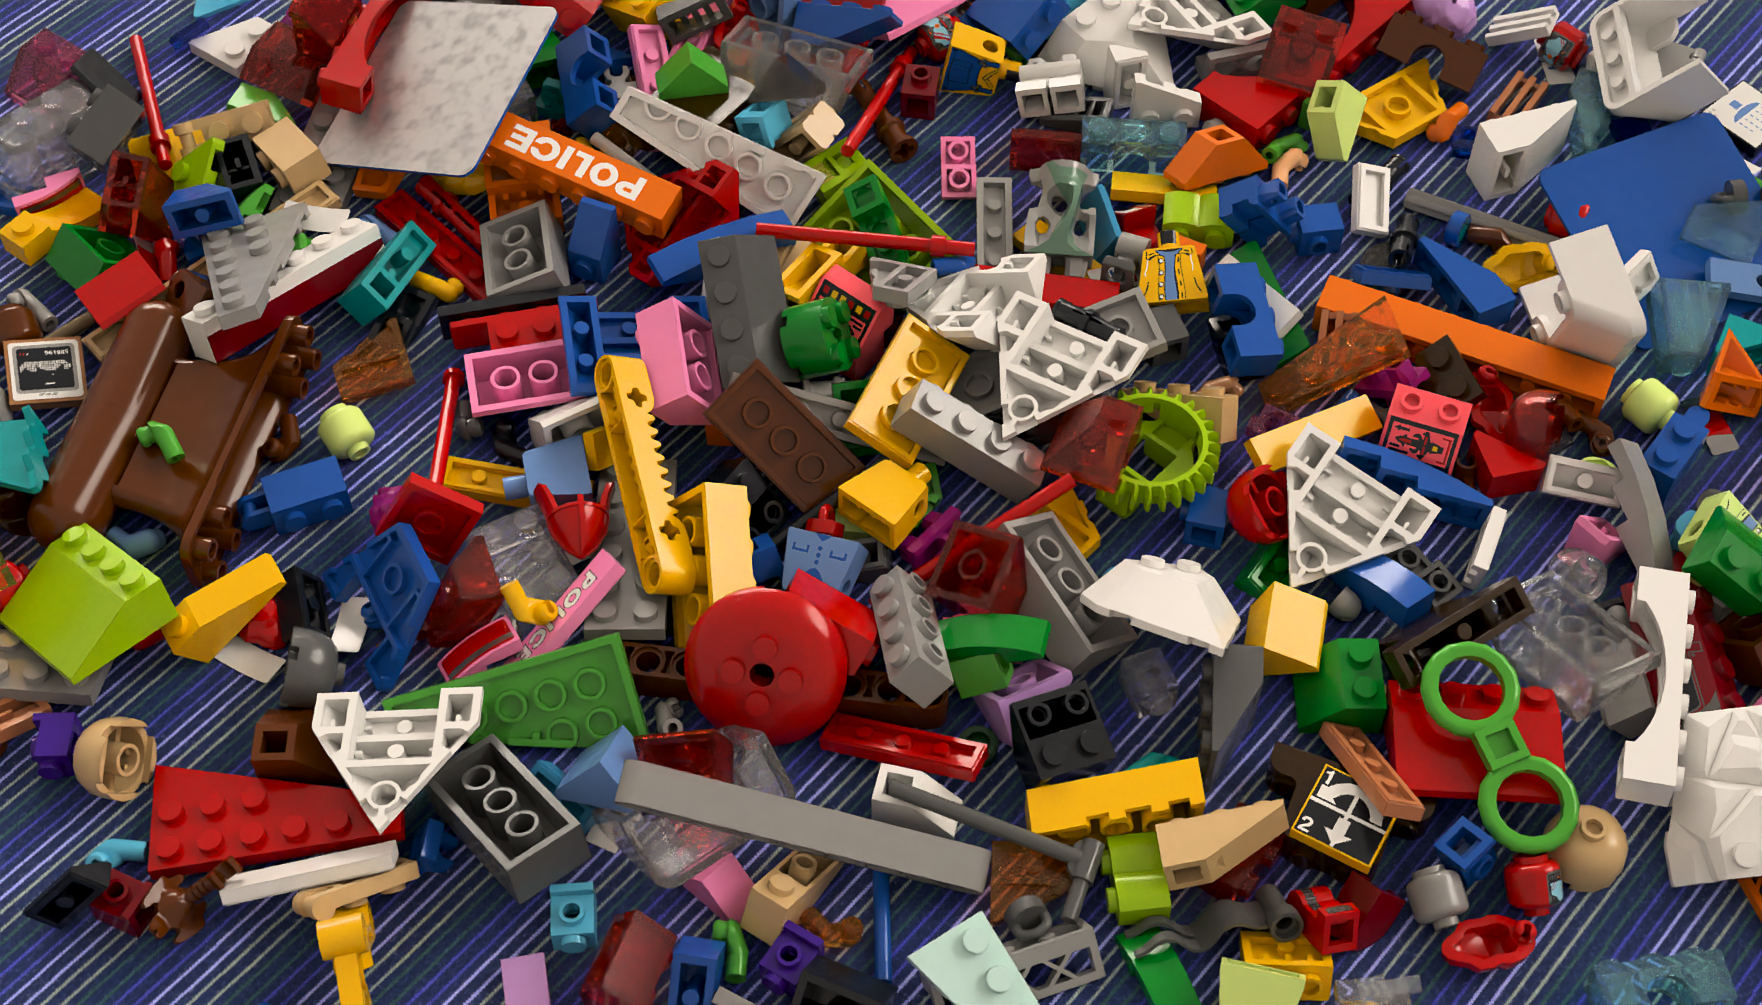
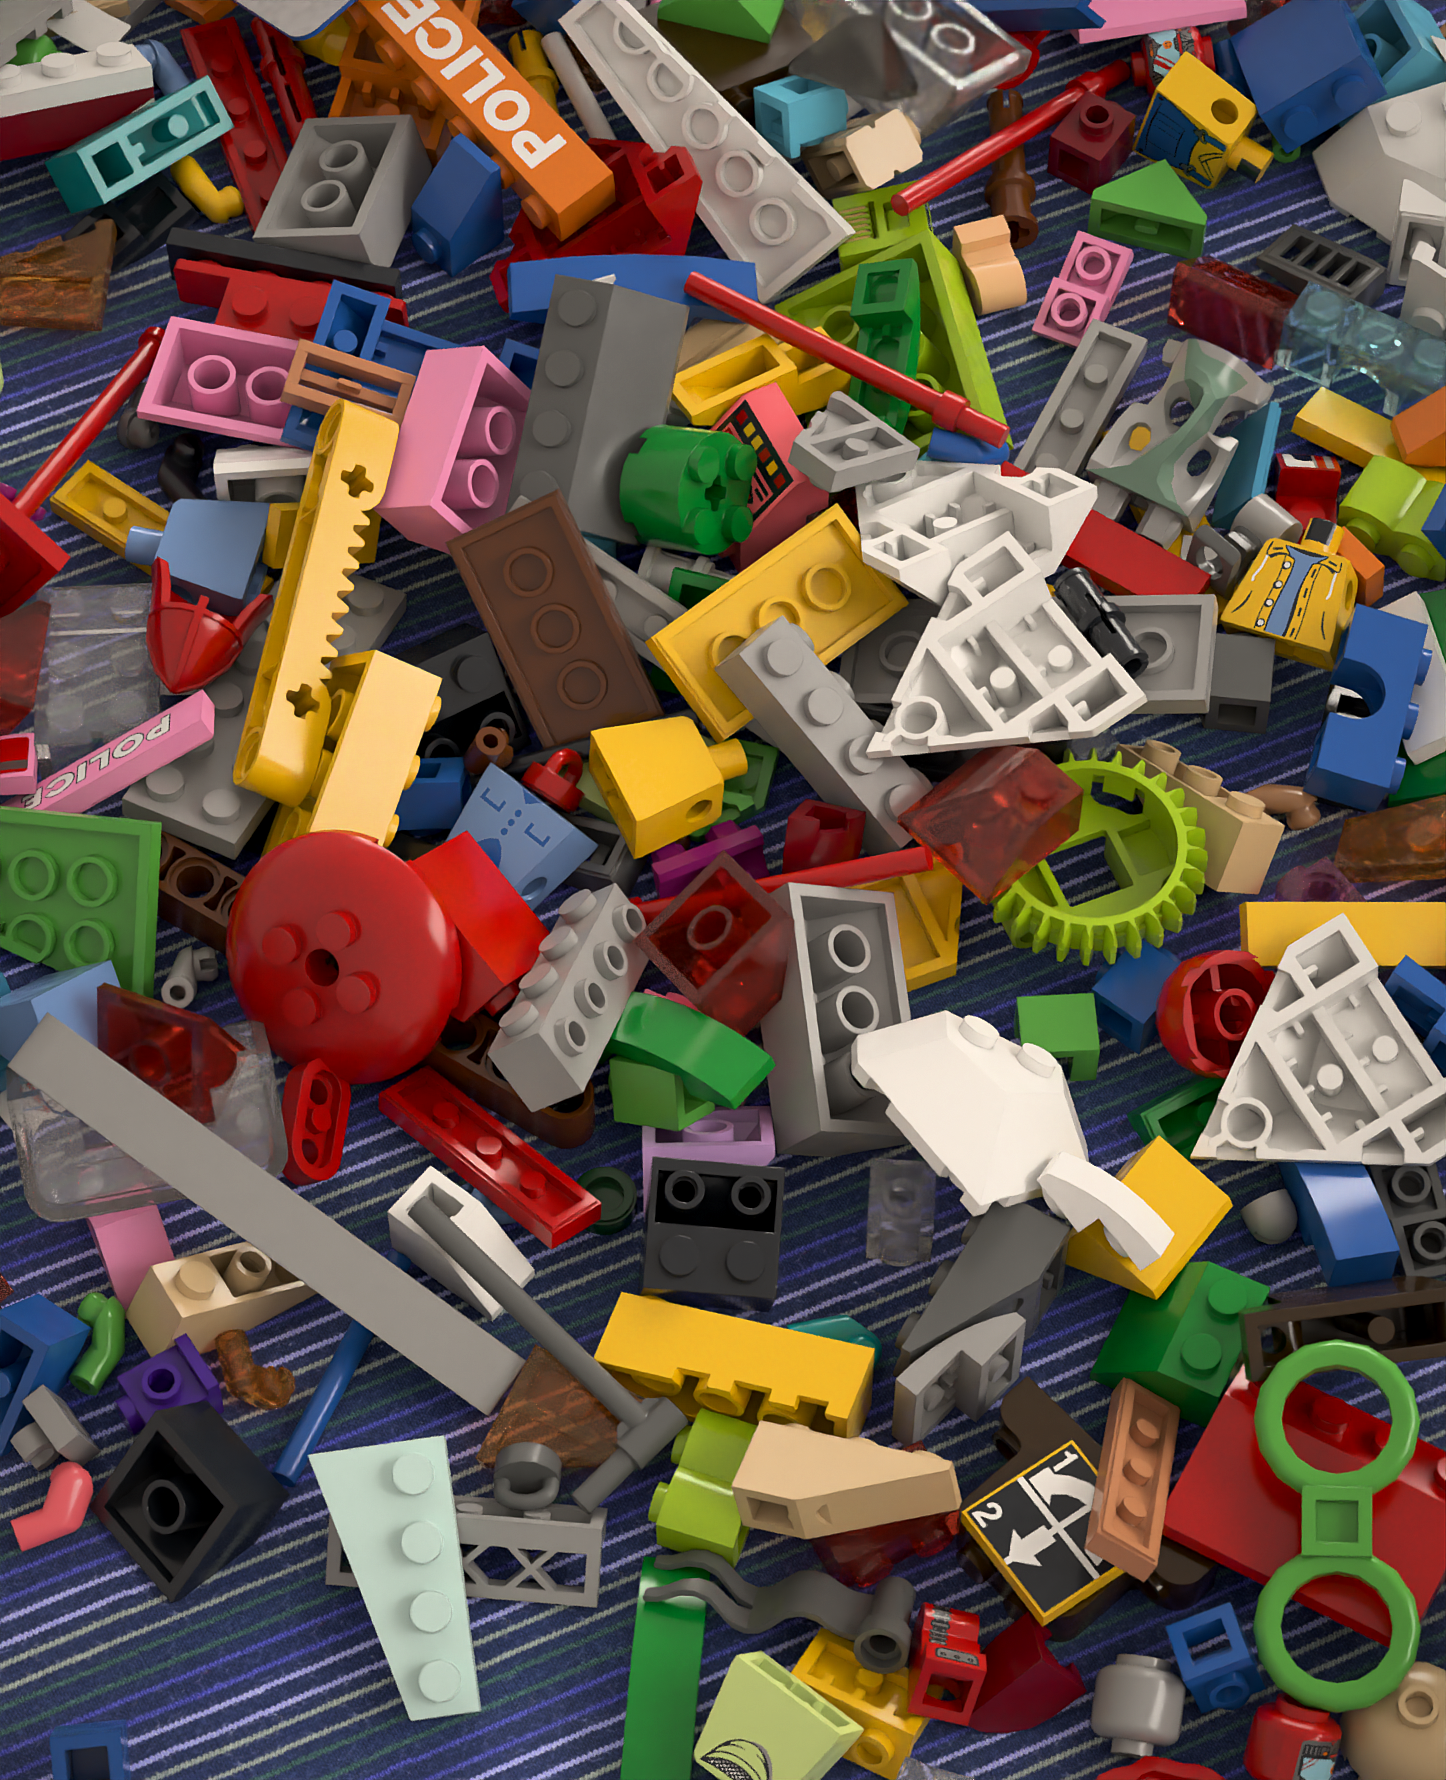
camera: 25 degrees right, 5 degrees up
yellow arm [500,579,558,626] -> none
white hips [1015,54,1085,118] -> none
none -> red plate [275,1058,351,1186]
none -> nougat tile [280,338,417,430]
none -> reddish brown arm [463,727,513,775]
none -> dark red brick [782,799,866,874]
none -> light grey slope [891,1312,1026,1451]
none -> light nougat leg [952,215,1027,316]
none -> bright green panel [1014,993,1100,1081]
none -> white slope [1037,1151,1175,1271]
none -> bright green slope [1087,159,1208,261]

